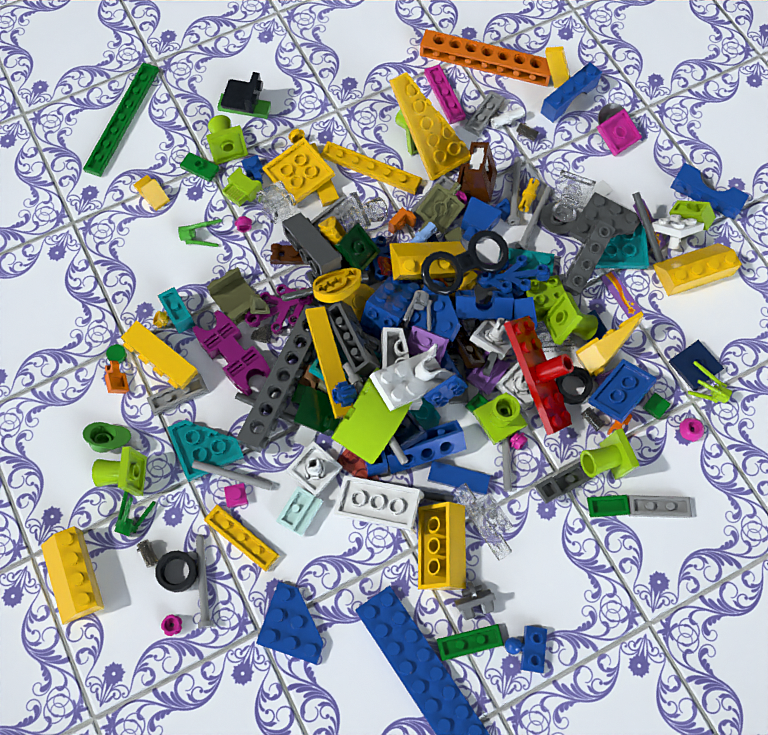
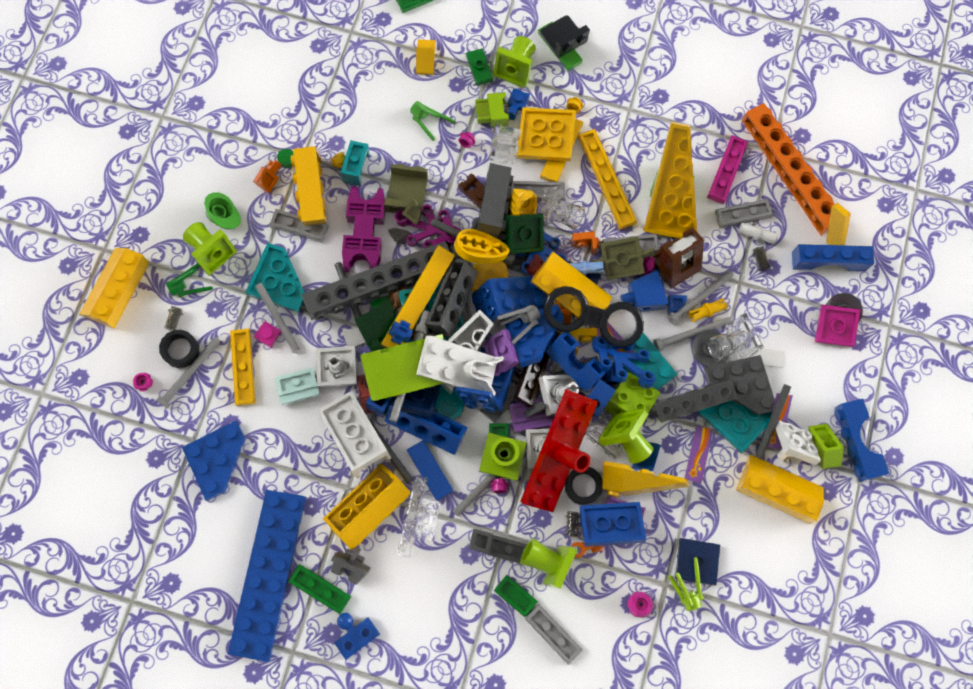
camera: 40 degrees right, 5 degrees up
olive tile [444,227,462,242] -> none
green tile [643,392,671,420] -> none

